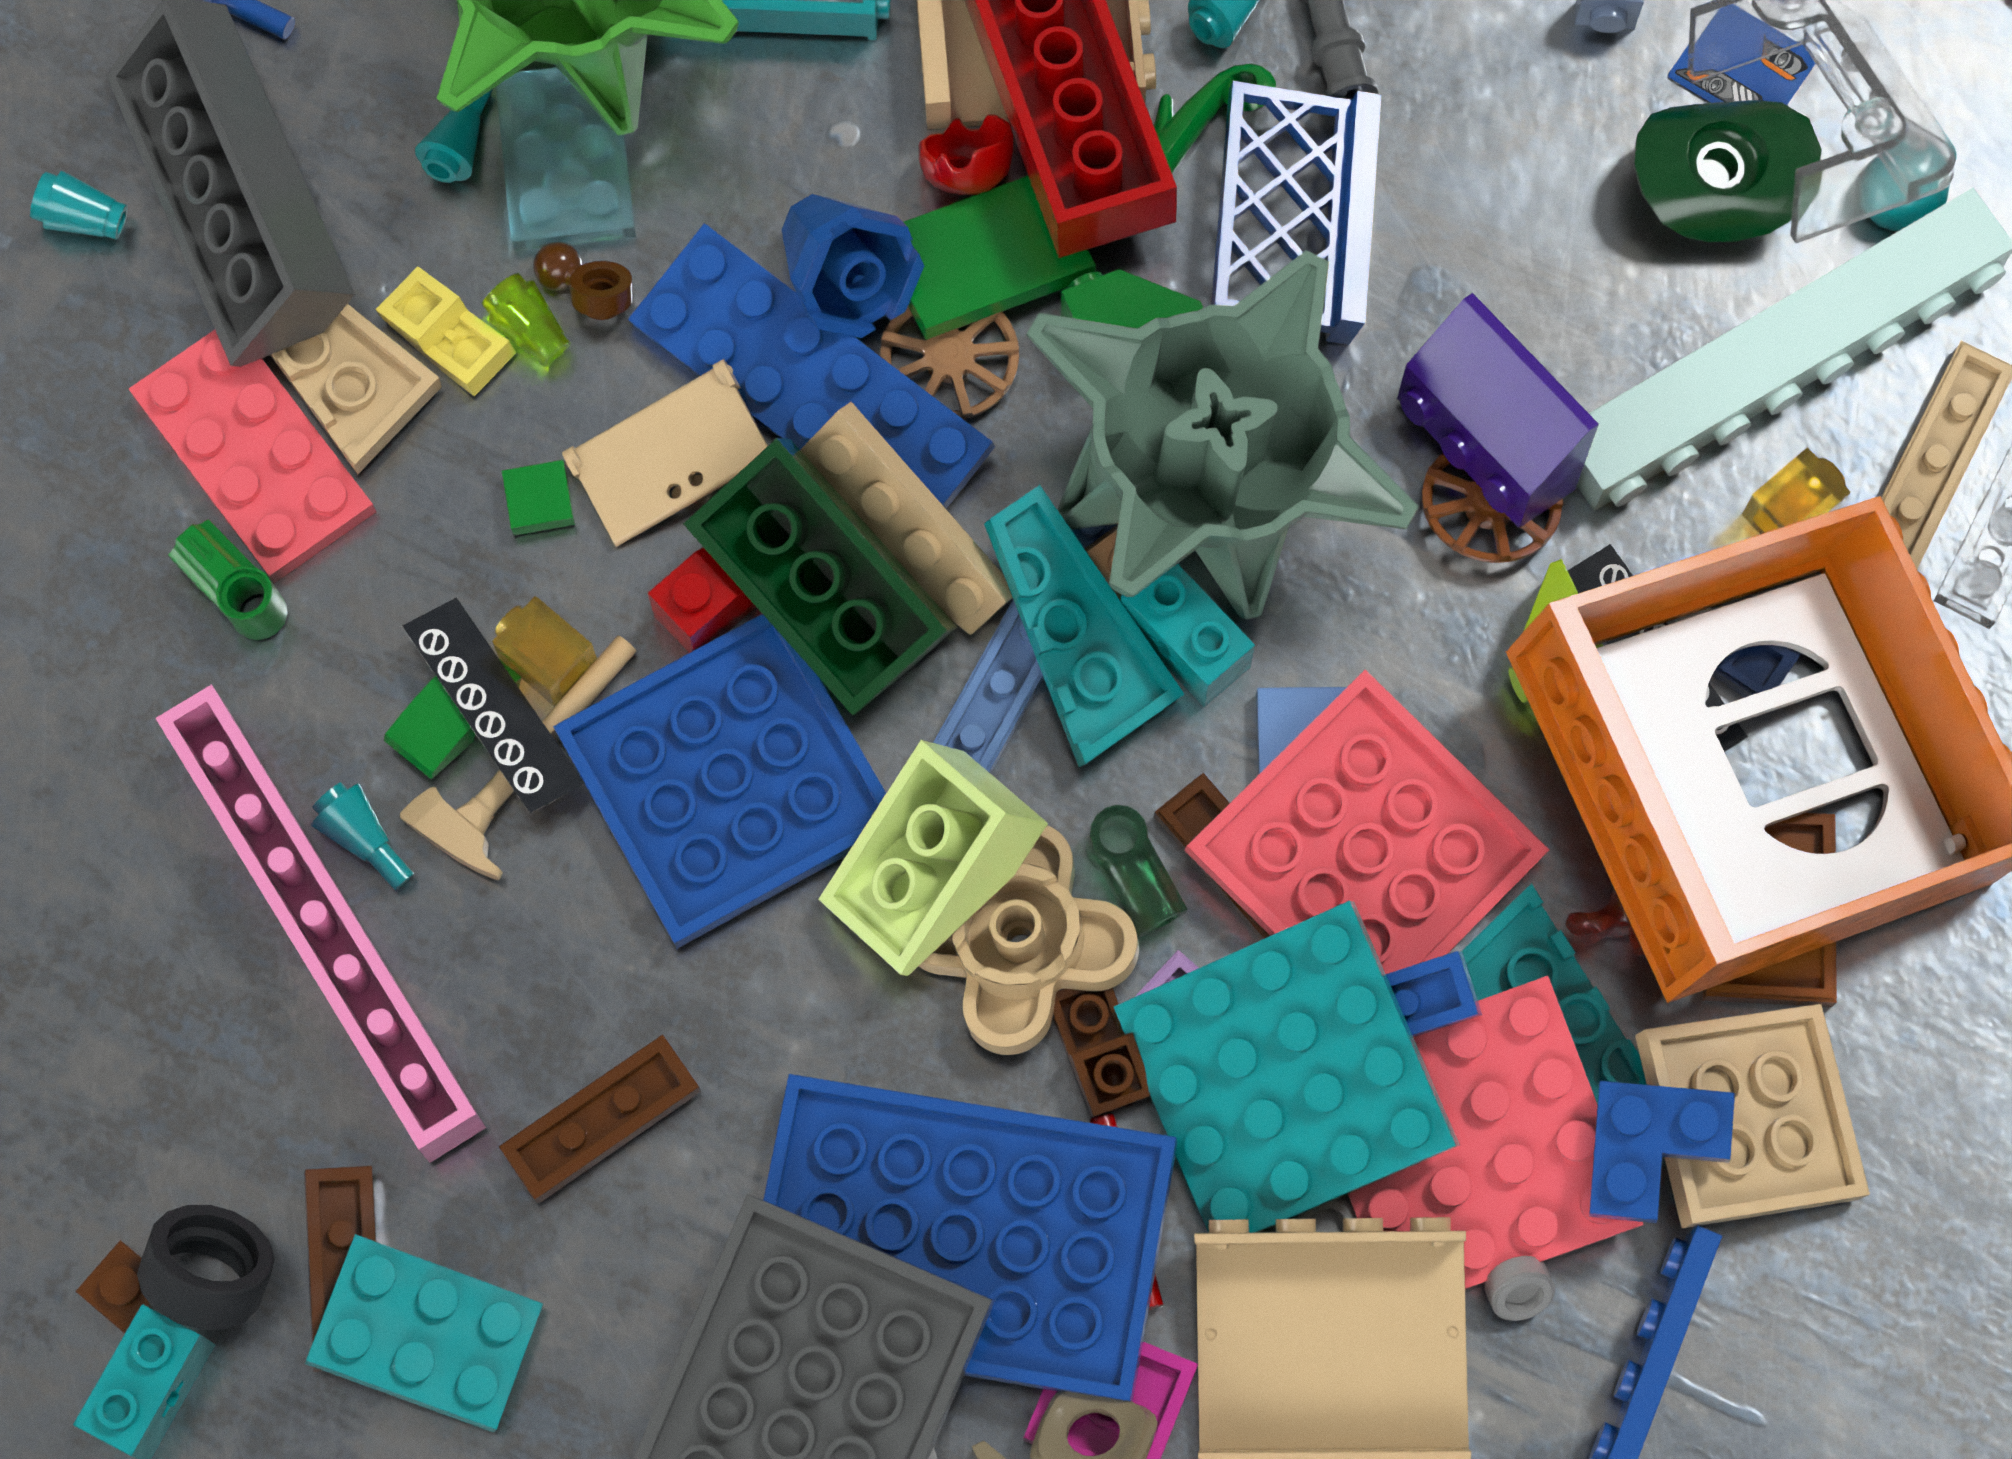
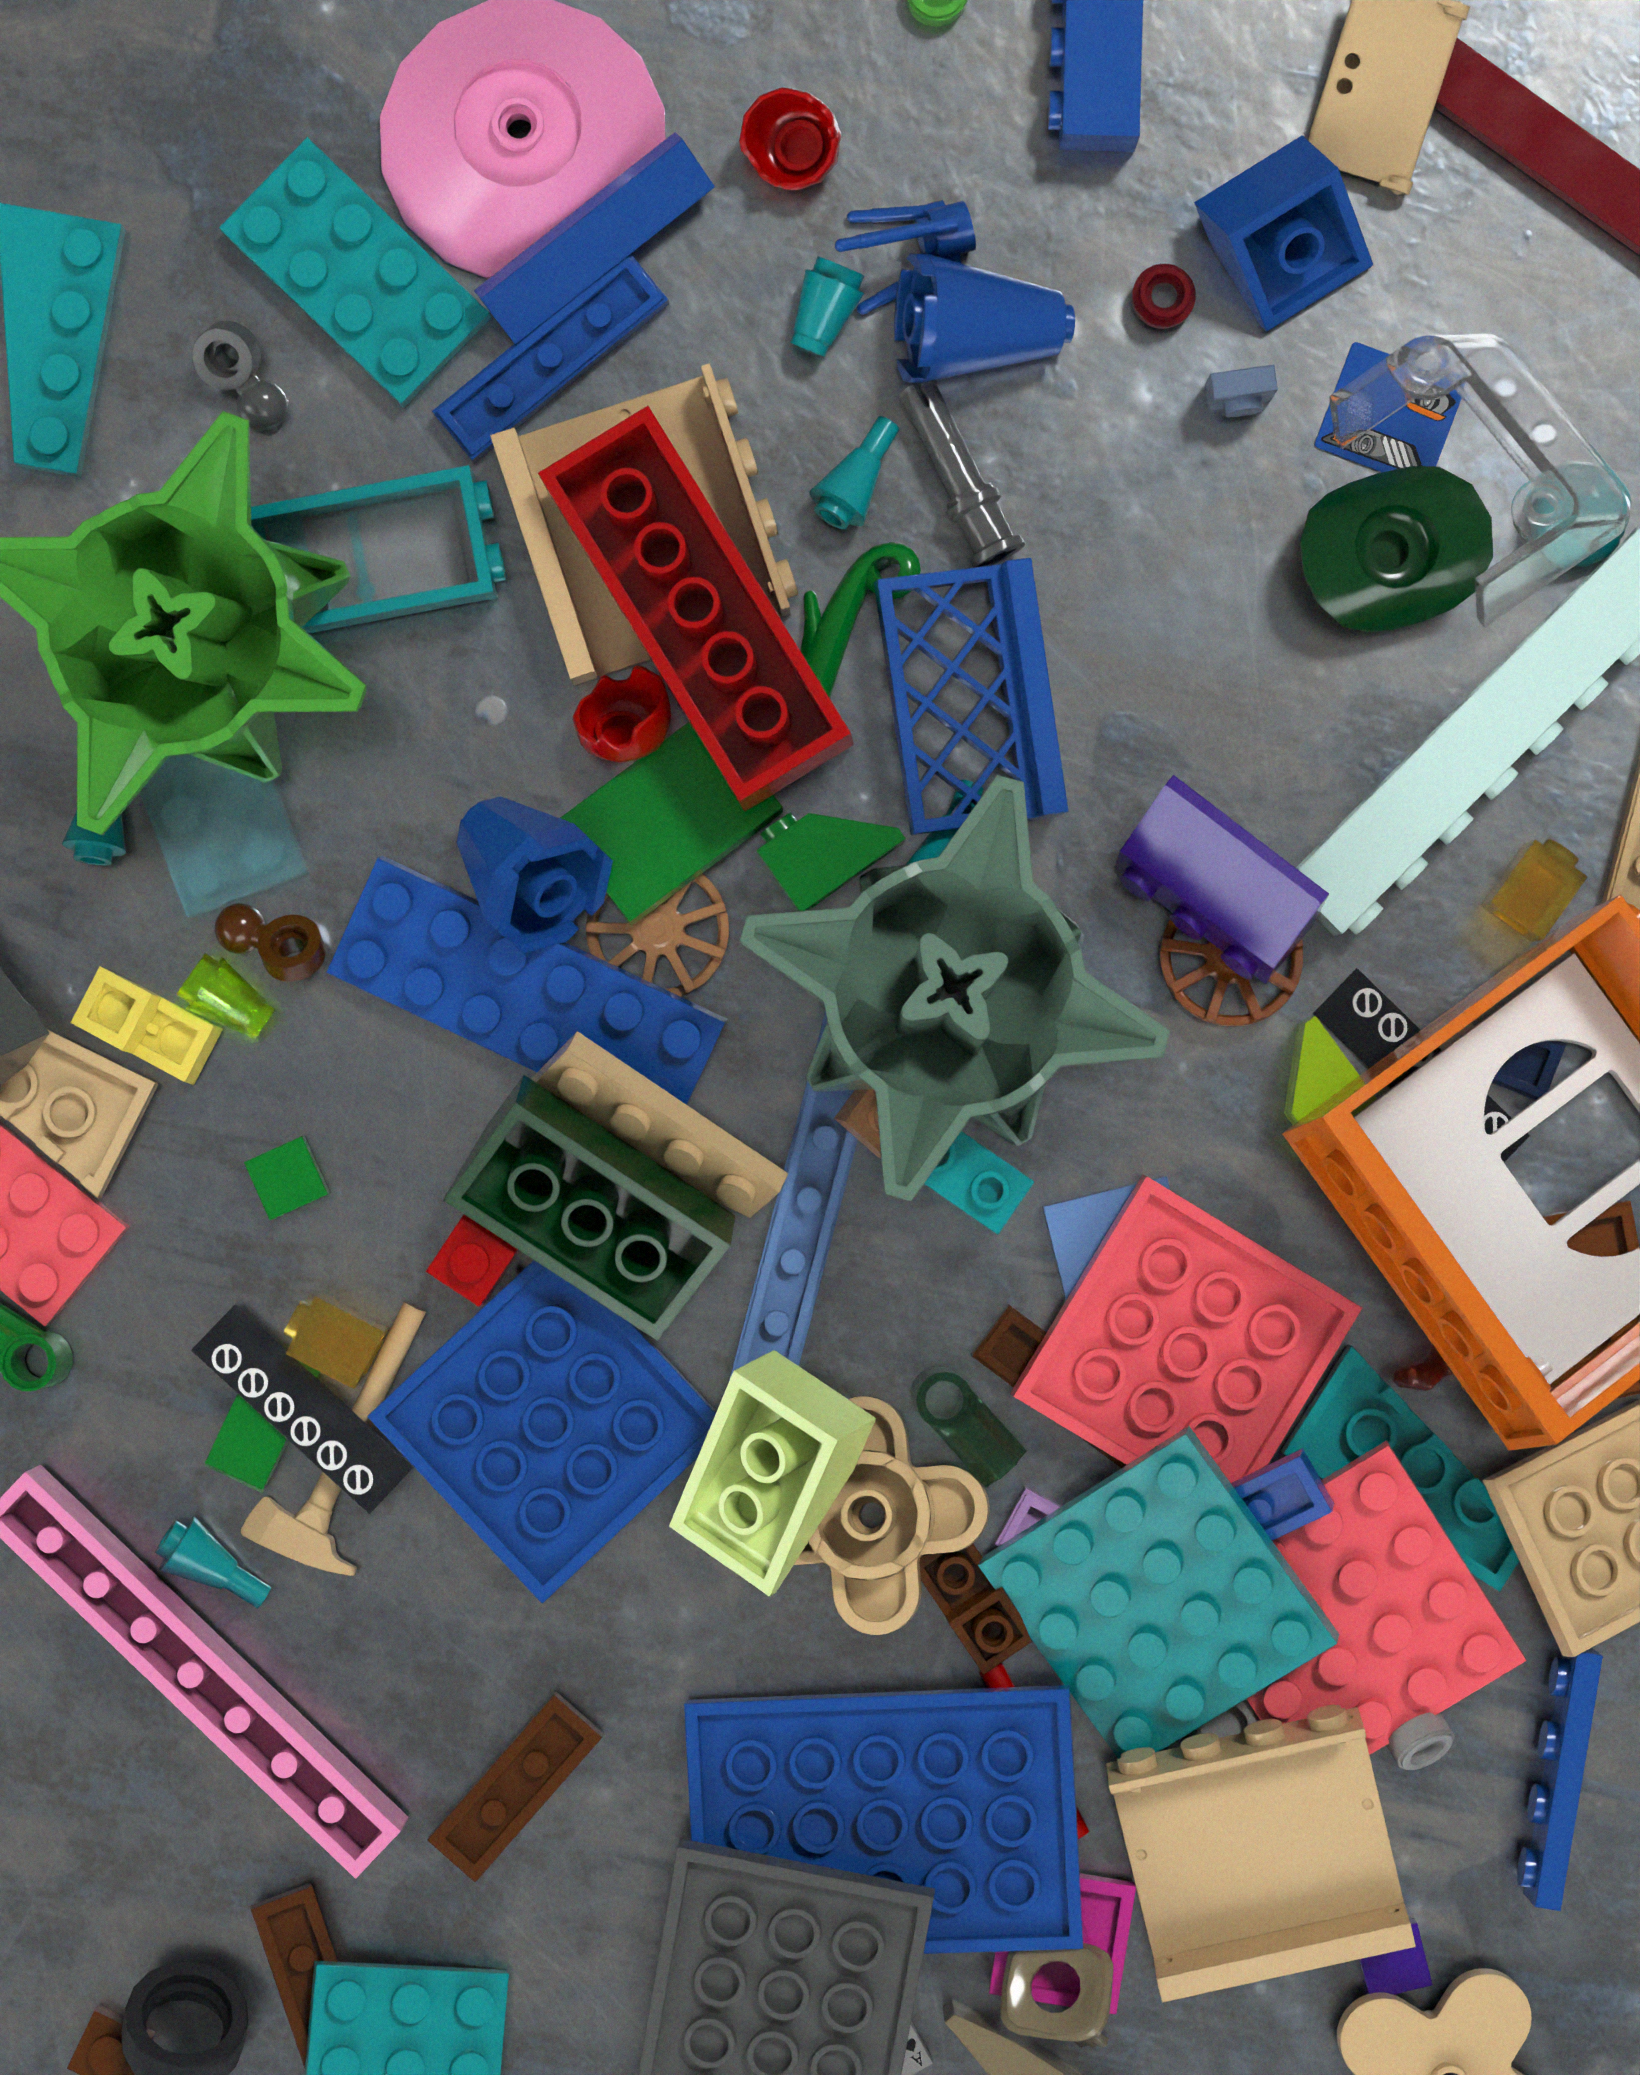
camera: 15 degrees left, 15 degrees up
tan door [562,359,768,547] -> none
teal wing [984,485,1184,768] -> none
blue plate [1589,1081,1735,1223] -> none

